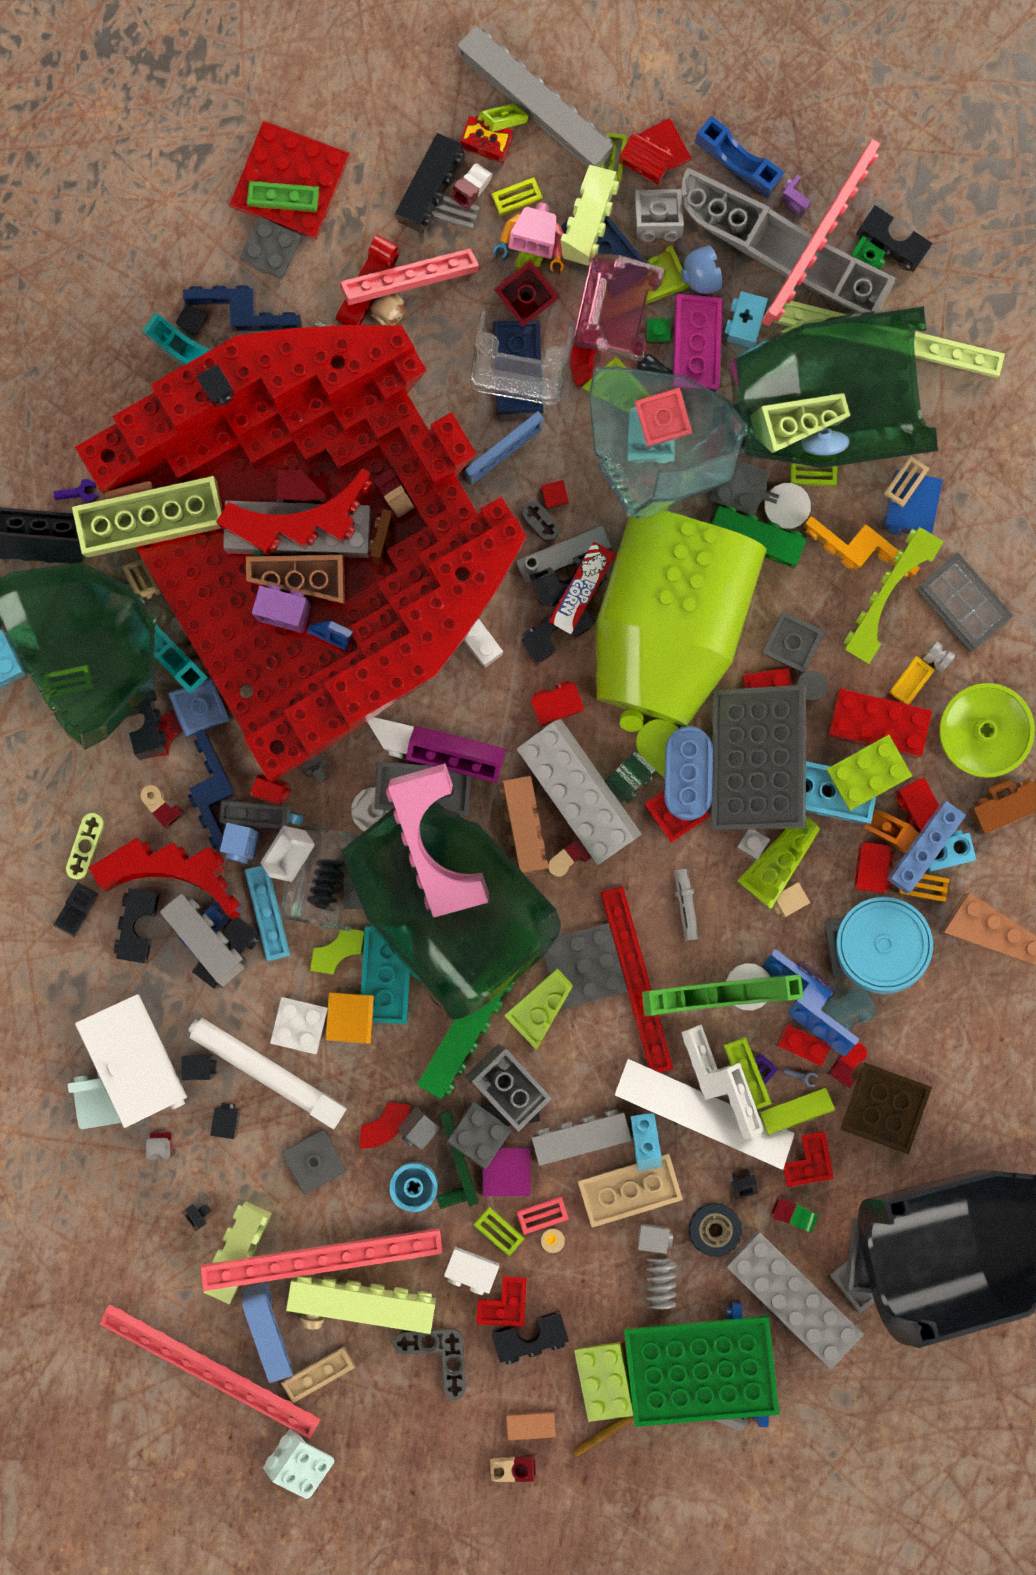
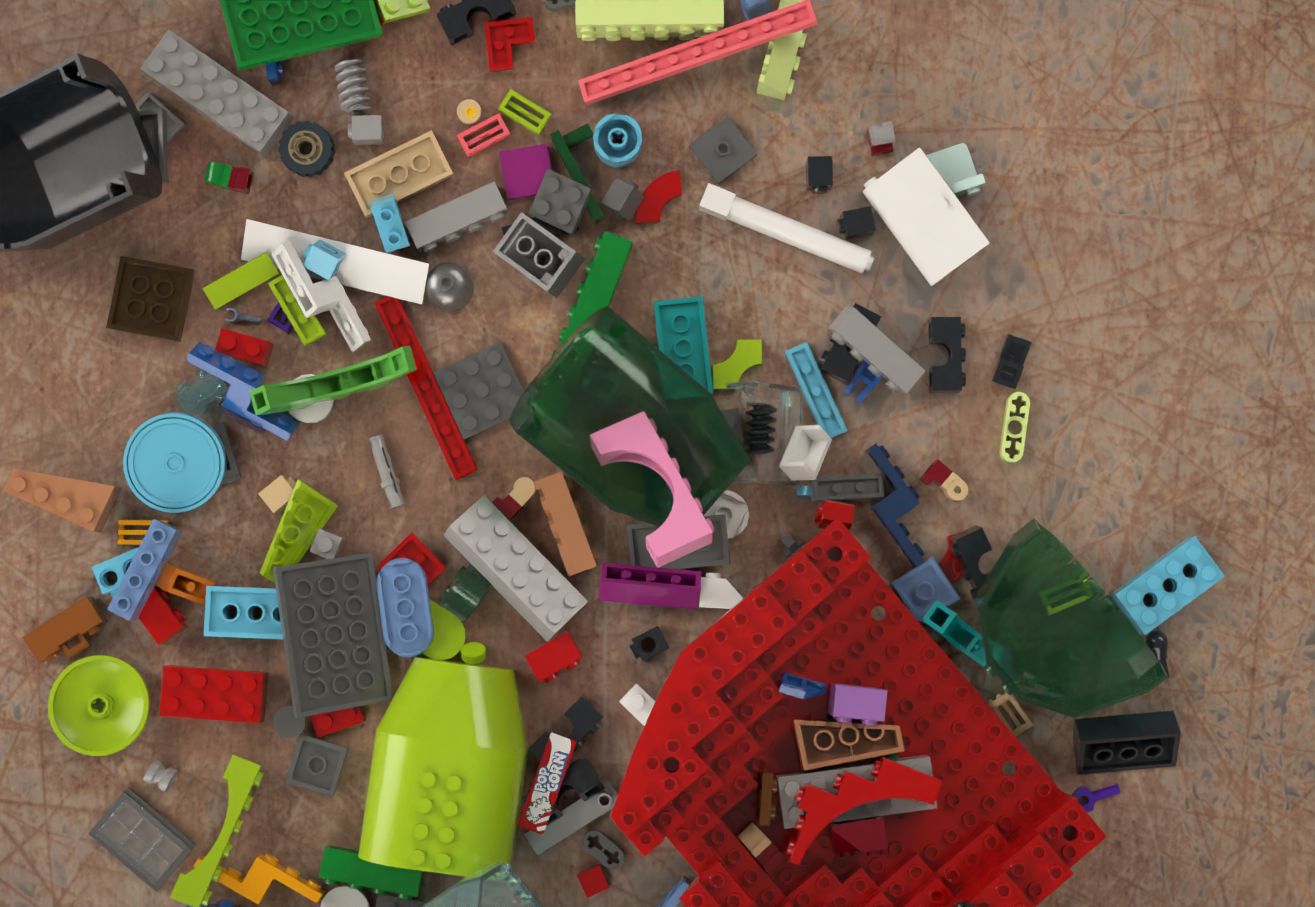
camera: 175 degrees right, 0 degrees up
yellowish green brick [72,476,223,558] -> none
red arch [88,838,241,920] -> none
nougat tile [104,481,155,499] -> none
black tile [182,1203,212,1231] -> none
medium blue brick [220,823,260,864] -> none
white plate [270,997,328,1054] -> none
light orange tile [326,993,374,1044] -> none
white brick [444,1246,499,1295] -> none
lime wing [504,969,573,1050] -> none
black tile [731,1169,758,1200] -> none
red plate [783,1131,834,1187] -> none
lime plate [826,735,912,811] -> none
leg [827,1042,867,1088] -> none
red brick [853,842,894,894] -> none
yellow tile [887,656,935,705] -> none
none -> medium azure brick [303,240,346,280]
none -> flat silver cylinder [425,262,474,312]
none -> black brick [630,626,669,661]

